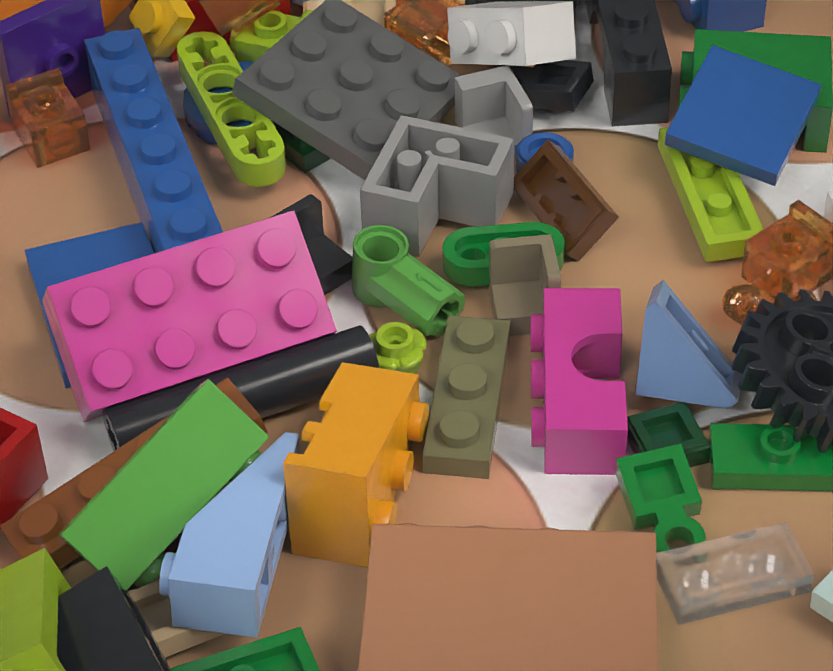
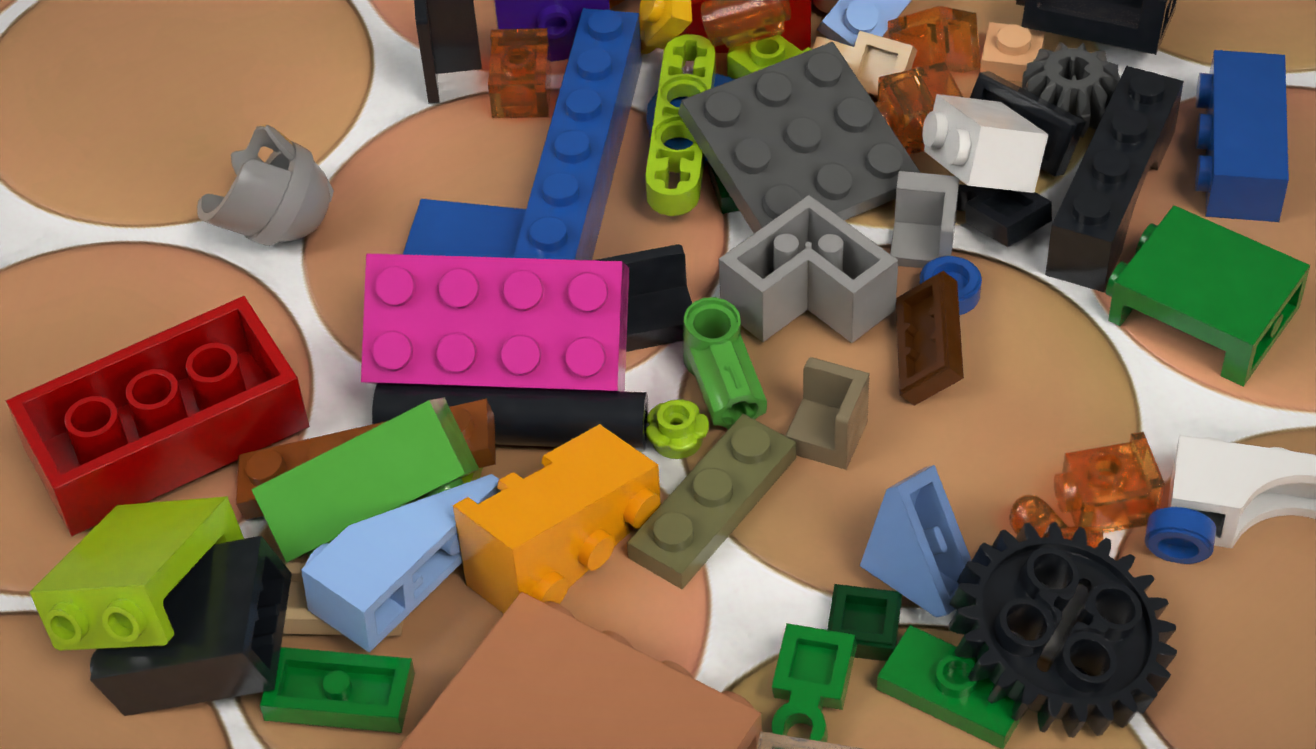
camera: 30 degrees right, 5 degrees up
green plate [442,222,565,287] -> none
dark pink arch [530,288,628,475] -> none
lime plate [658,127,767,262] -> none
blue tile [665,45,822,186] -> none

